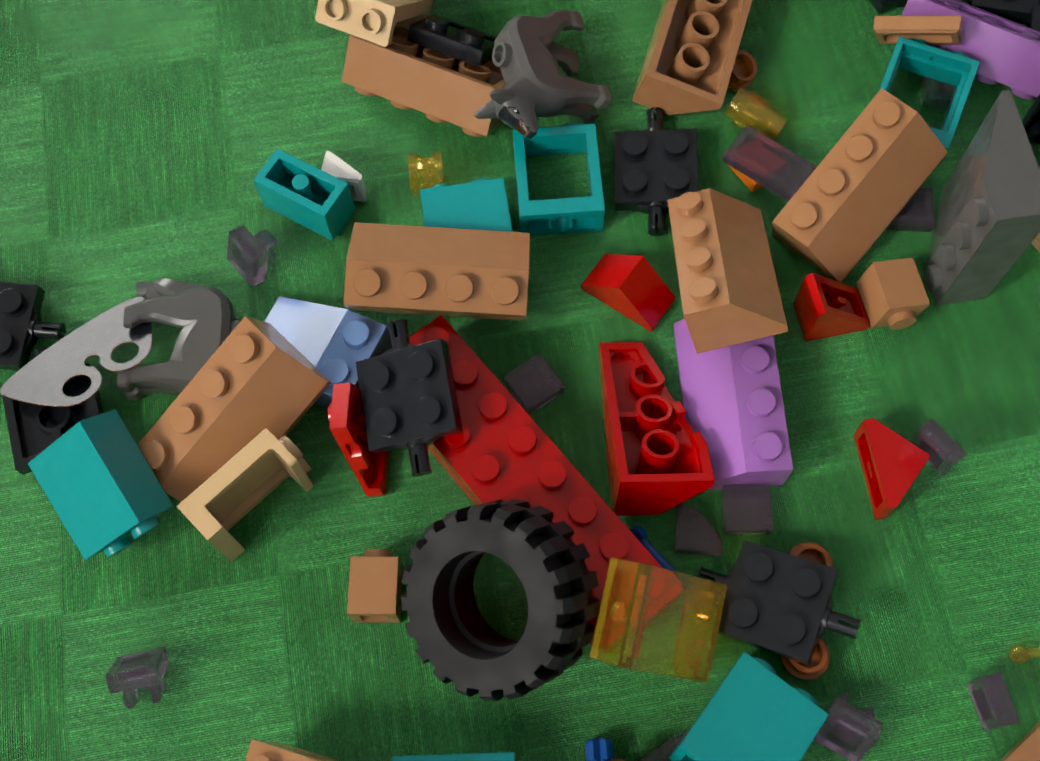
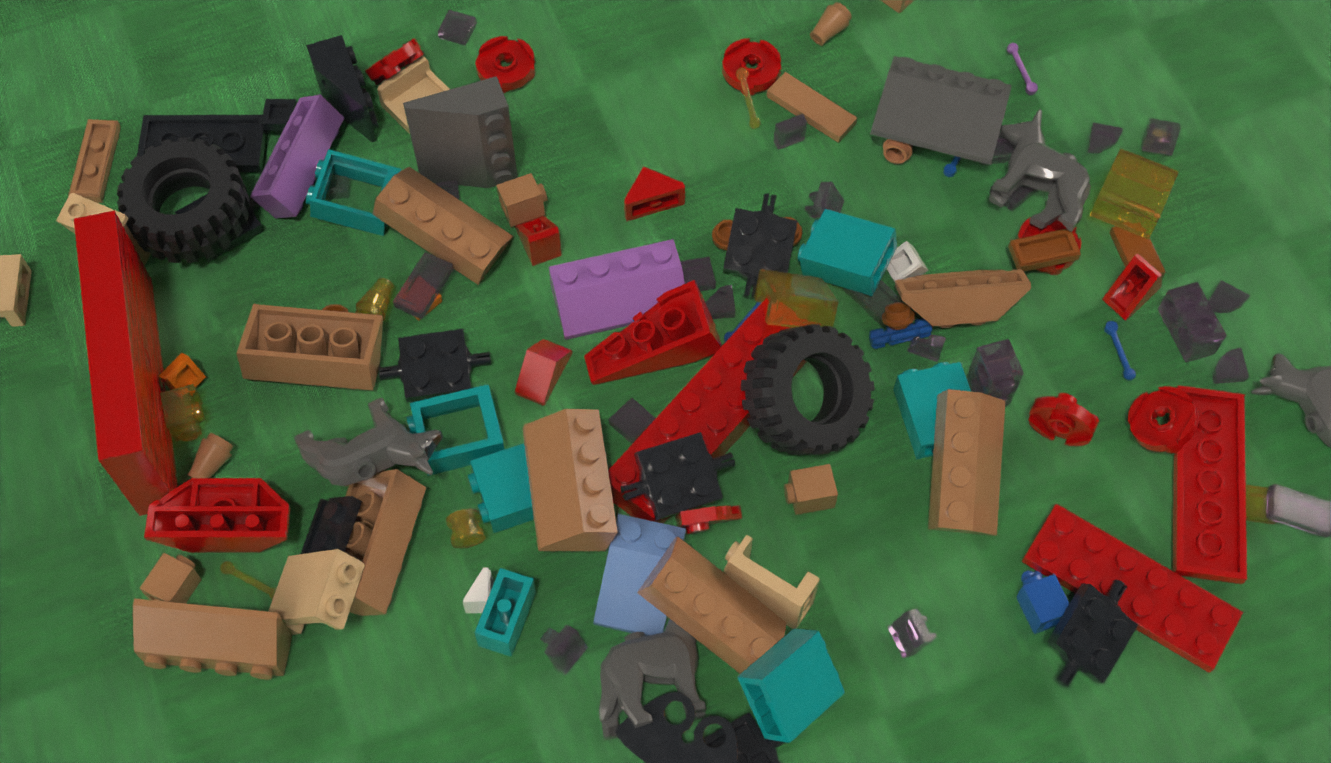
camera: 105 degrees left, 5 degrees down
medium nougat slope [667,188,789,354] -> none
medium nougat tile [873,15,964,45] -> none
tile [912,418,967,475] -> none

